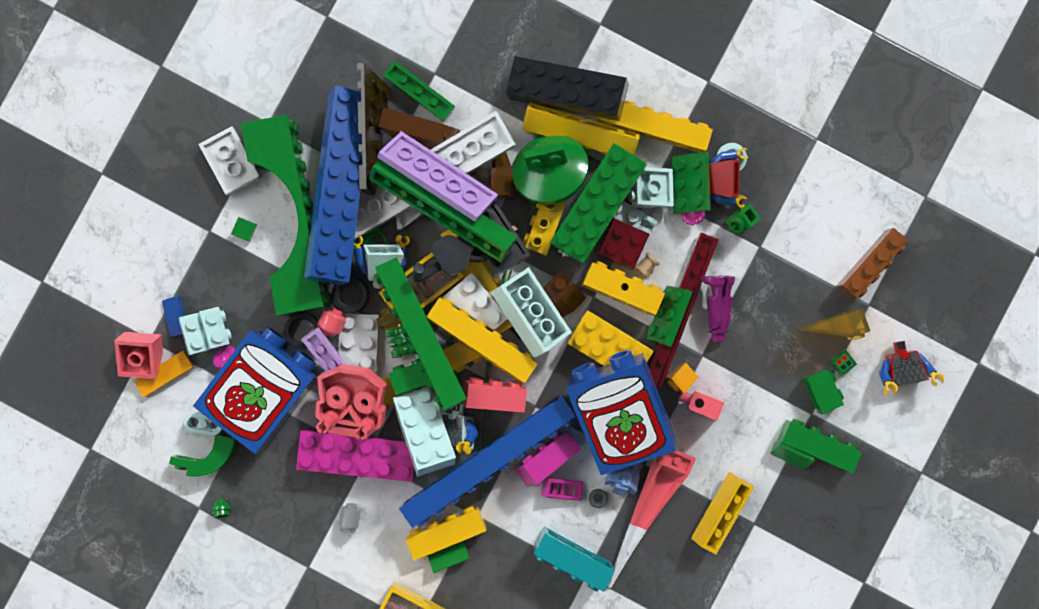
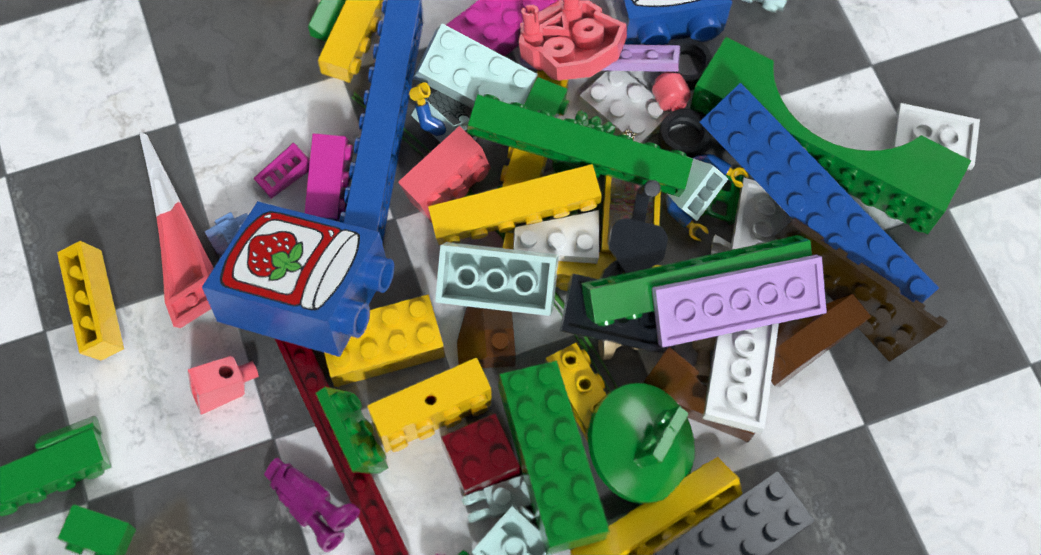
camera: 130 degrees right, 20 degrees down
green tile [231,217,257,242] -> none
green plate [383,60,455,122] -> none
teal brick [533,526,615,592] -> none
dark grey plate [588,489,608,508] -> none
tan bush [635,252,660,278] -> none
light orange slope [666,362,699,393] -> none

